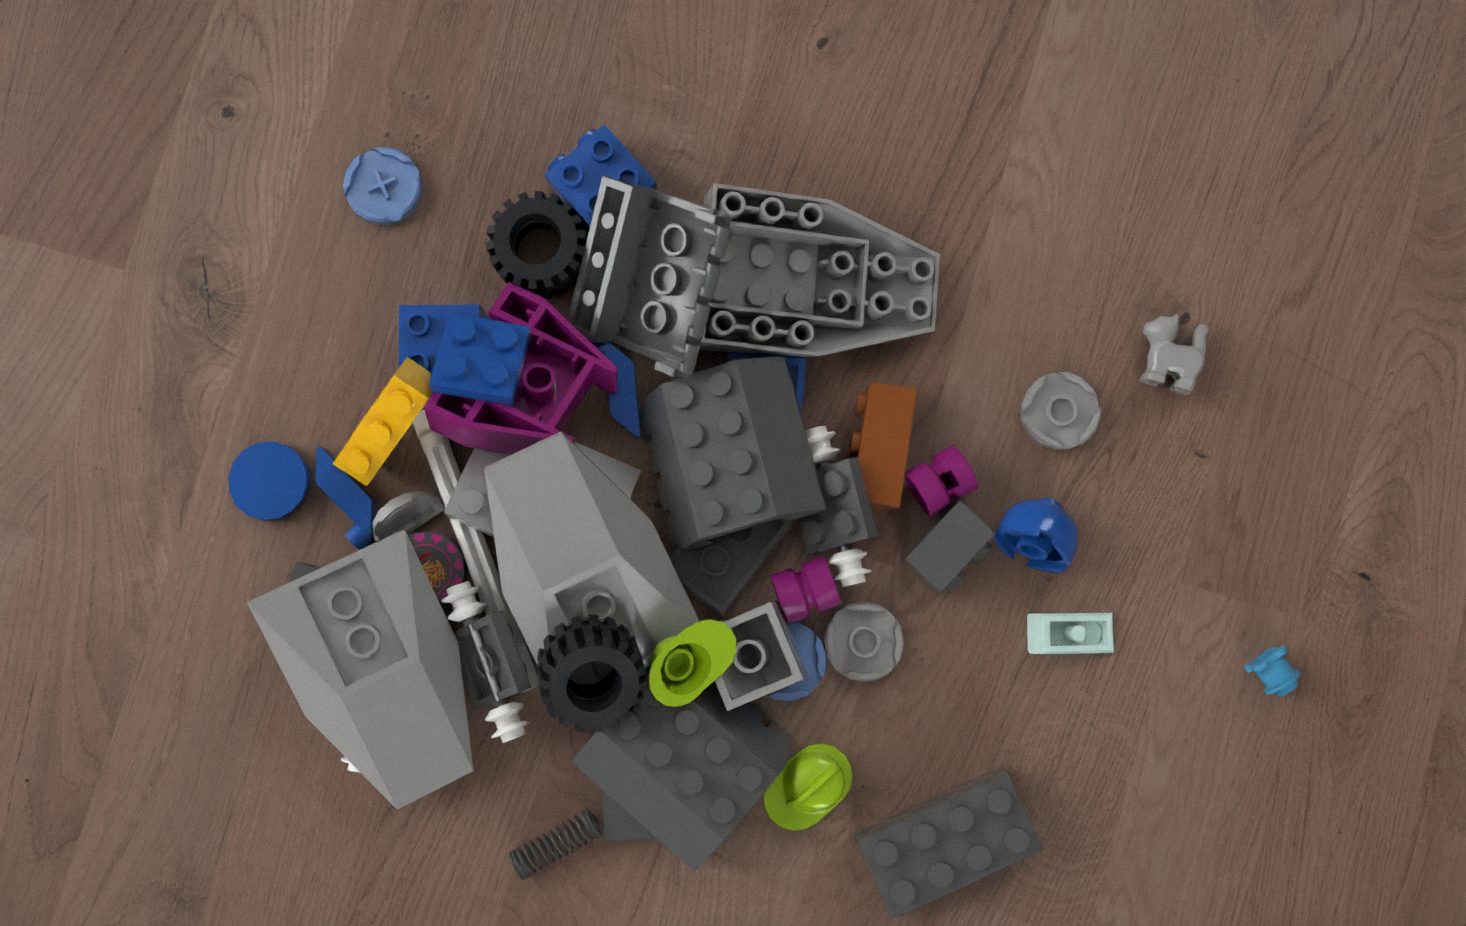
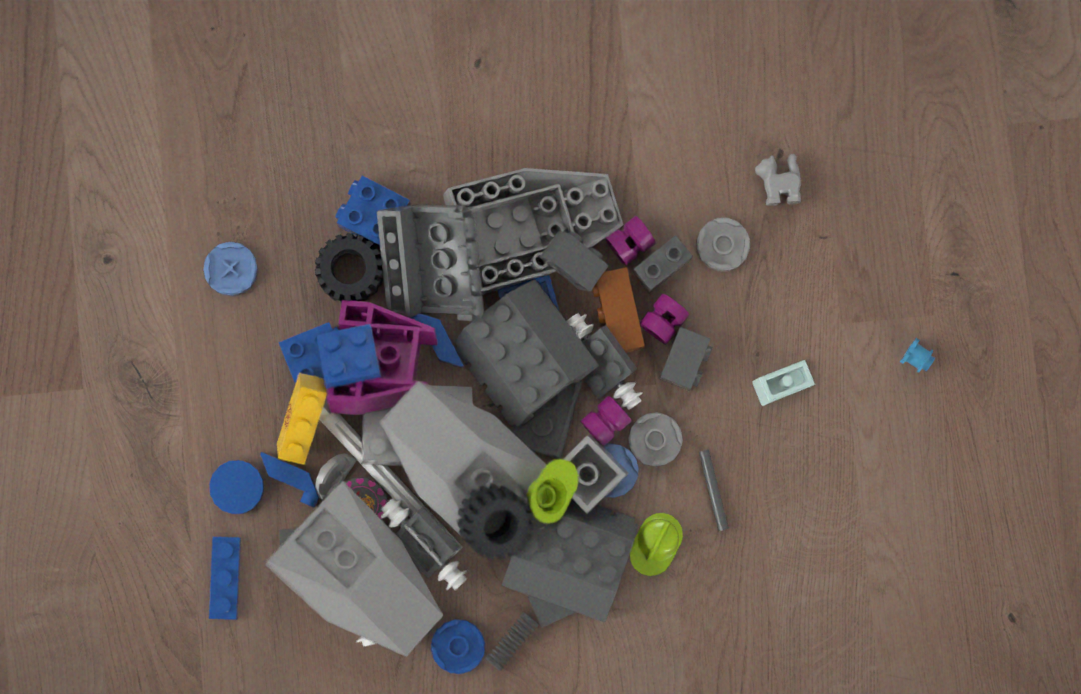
camera: 25 degrees left, 0 degrees up
dark grey brick [853,768,1043,919] -> none
blue cylinder [993,498,1079,572] -> none
none -> blue plate [209,537,241,620]
none -> blue tile [431,619,485,674]
none -> dark grey brick [540,231,608,292]
none -> magenta wheel [605,216,656,266]
none -> dark grey brick [633,235,693,294]
none -> dark grey bar [699,450,729,531]

